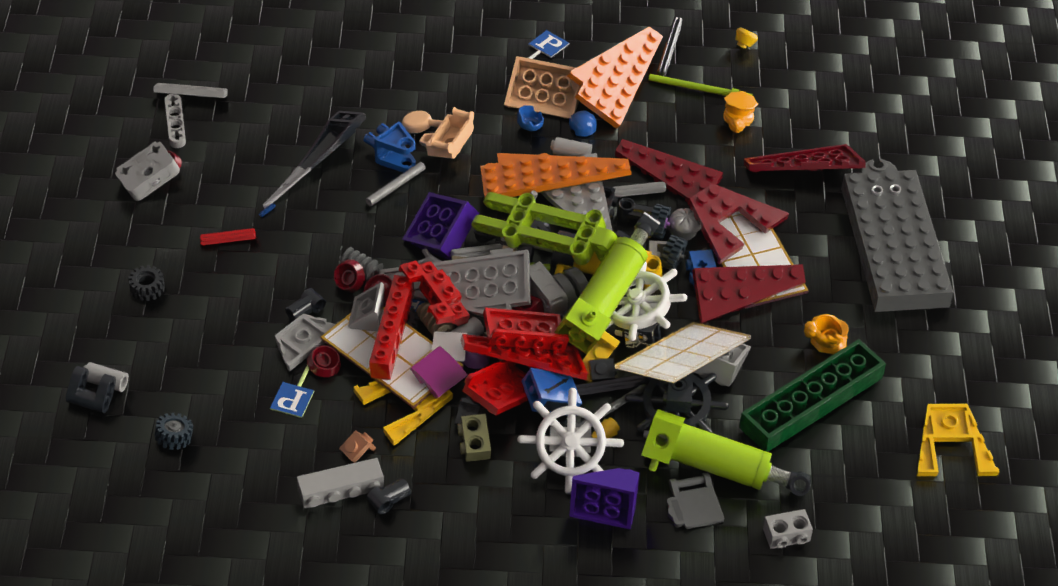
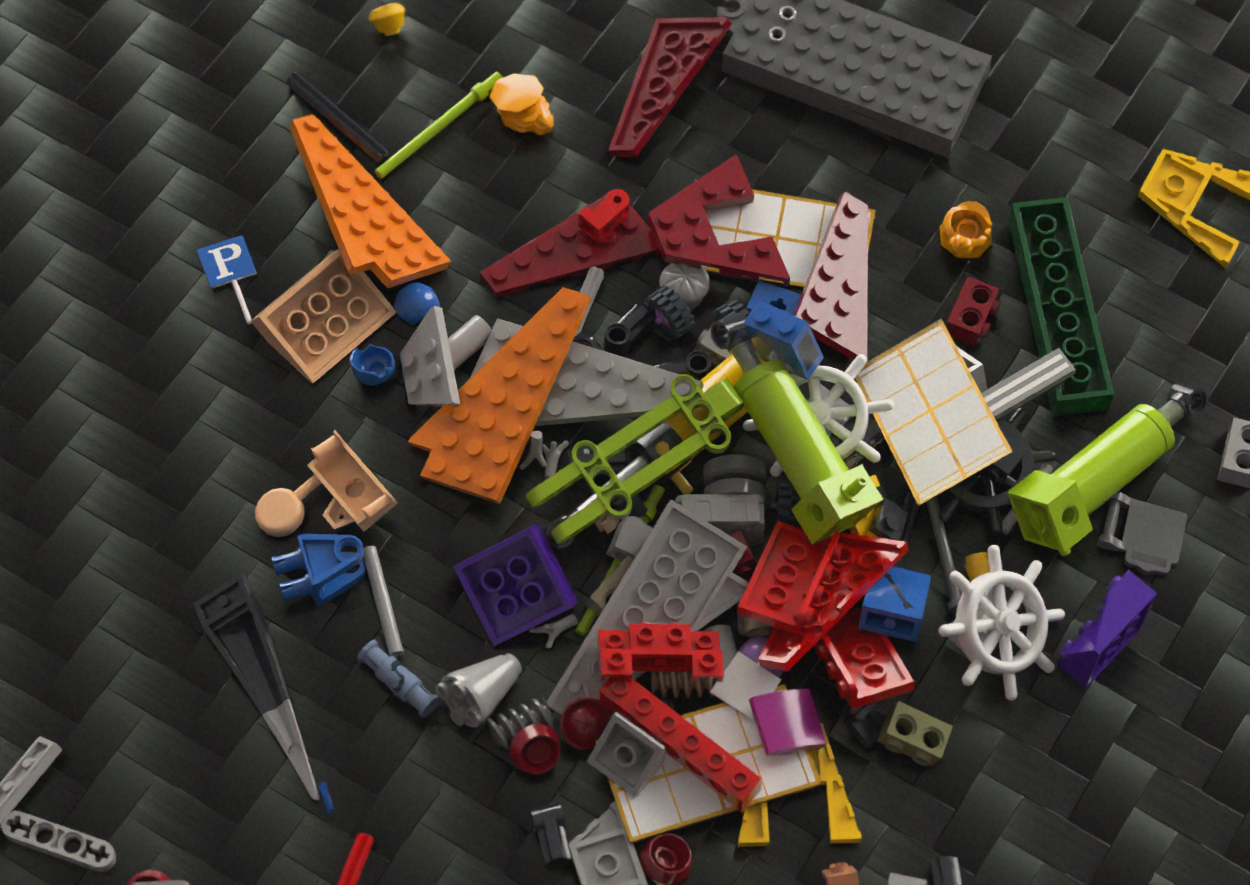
camera: 60 degrees left, 15 degrees up
light grey axle [451,244,503,259] -> none
none -> sand blue piece [357,640,440,718]
none -> light grey wing [400,306,460,407]
none -> light grey cone [436,653,522,727]
none -> red leg [578,189,630,243]
none -> blue brick [743,300,824,380]
none -> dark red brick [946,277,1001,347]
none -> light grey tile [982,348,1075,420]

